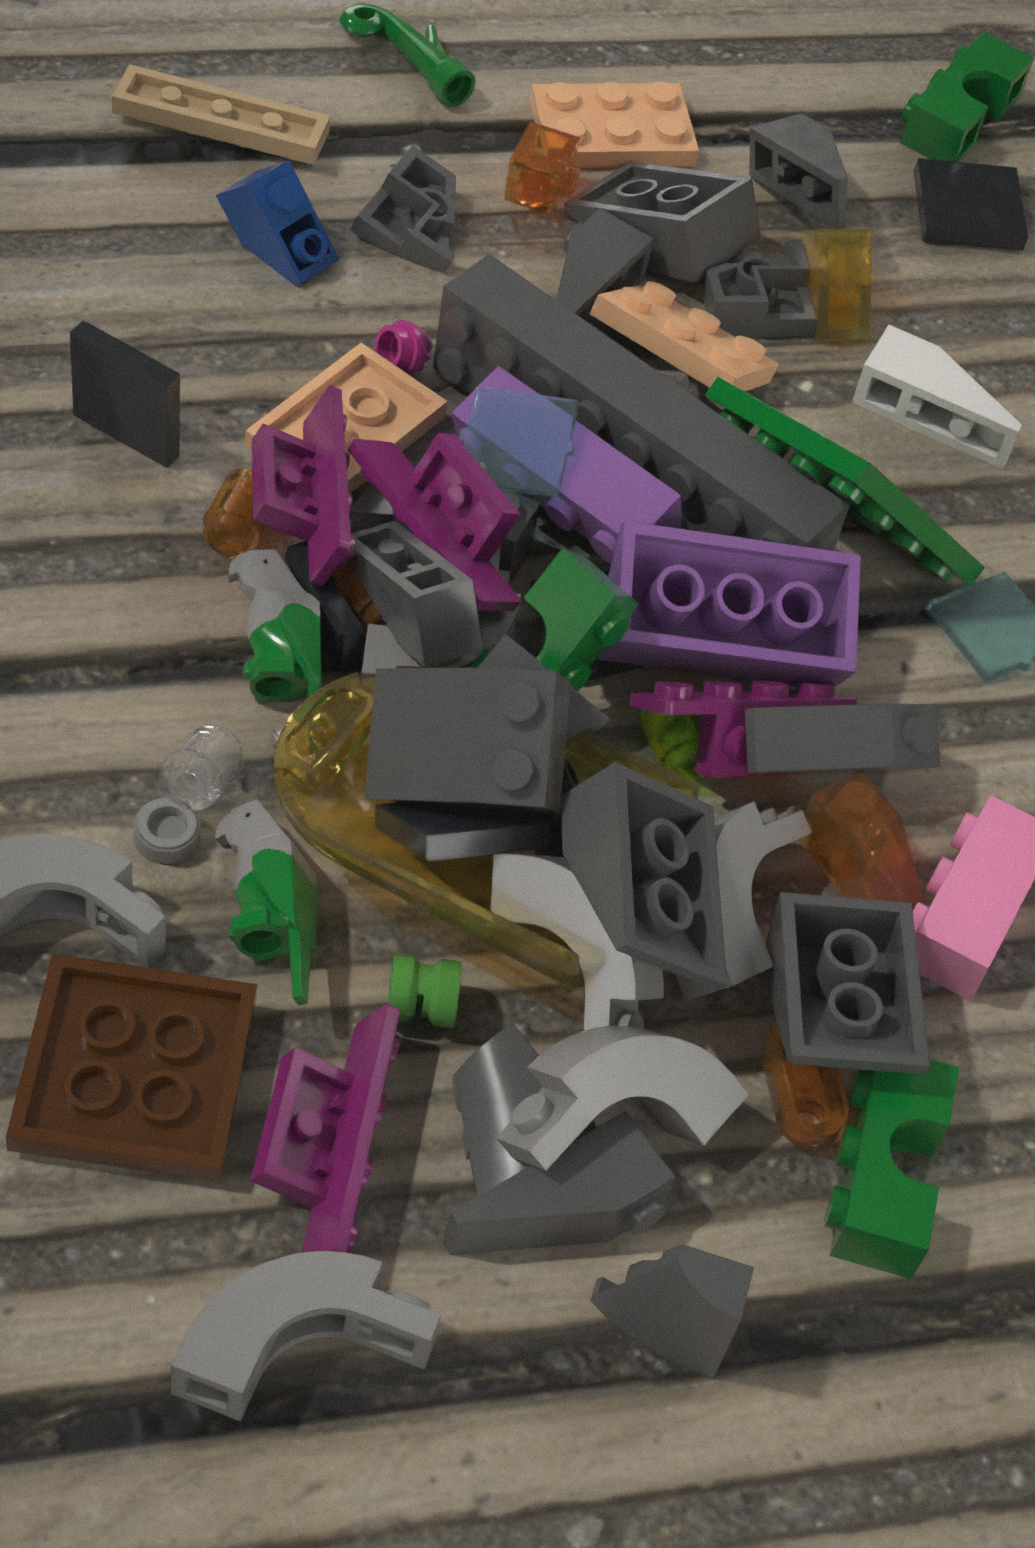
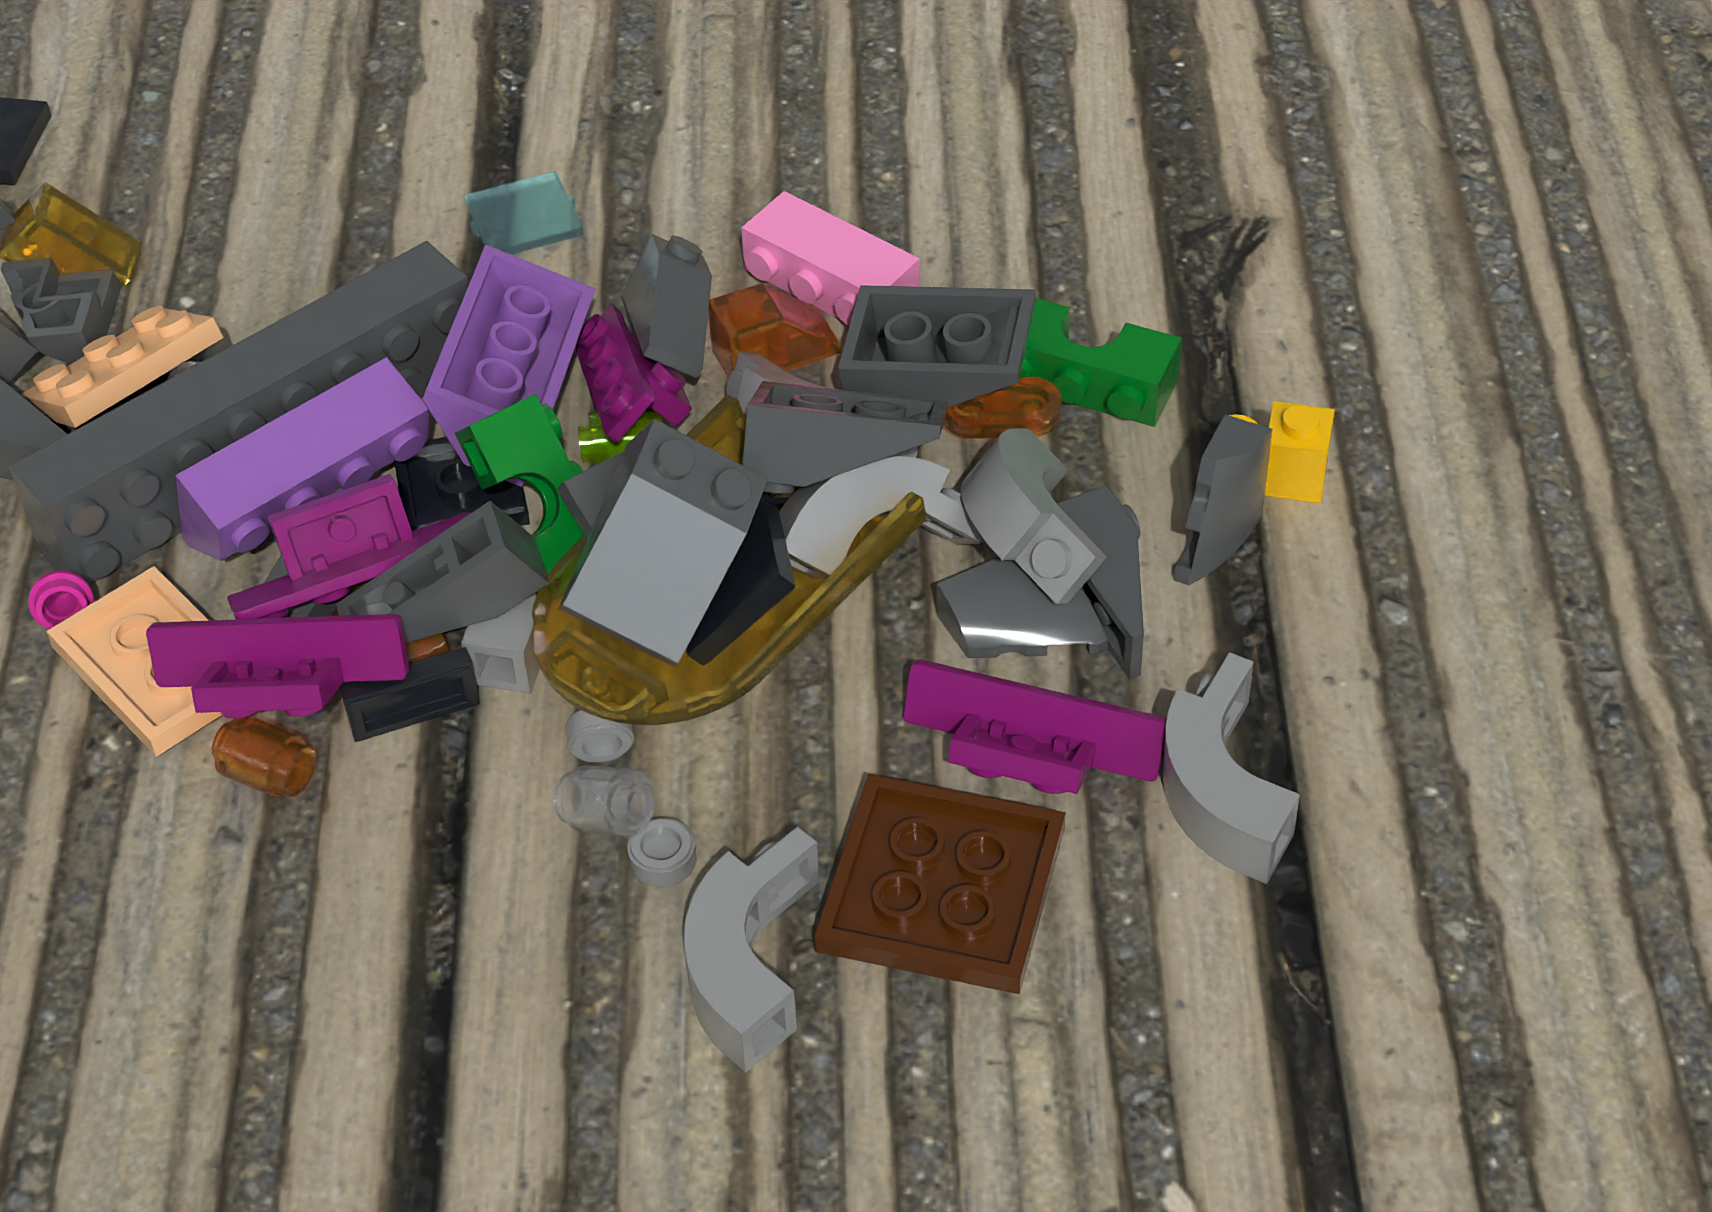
camera: 70 degrees left, 5 degrees down
black tile [70,320,180,468] -> none
green animal [215,799,318,1005] -> none
green animal [228,549,321,756] -> none
bright green wheel [388,953,462,1029] -> none
clear light blue piece [460,387,579,498] -> none
green plate [704,377,985,586] -> none
white slope [852,325,1022,470] -> none
none -> yellow brick [1229,401,1335,504]

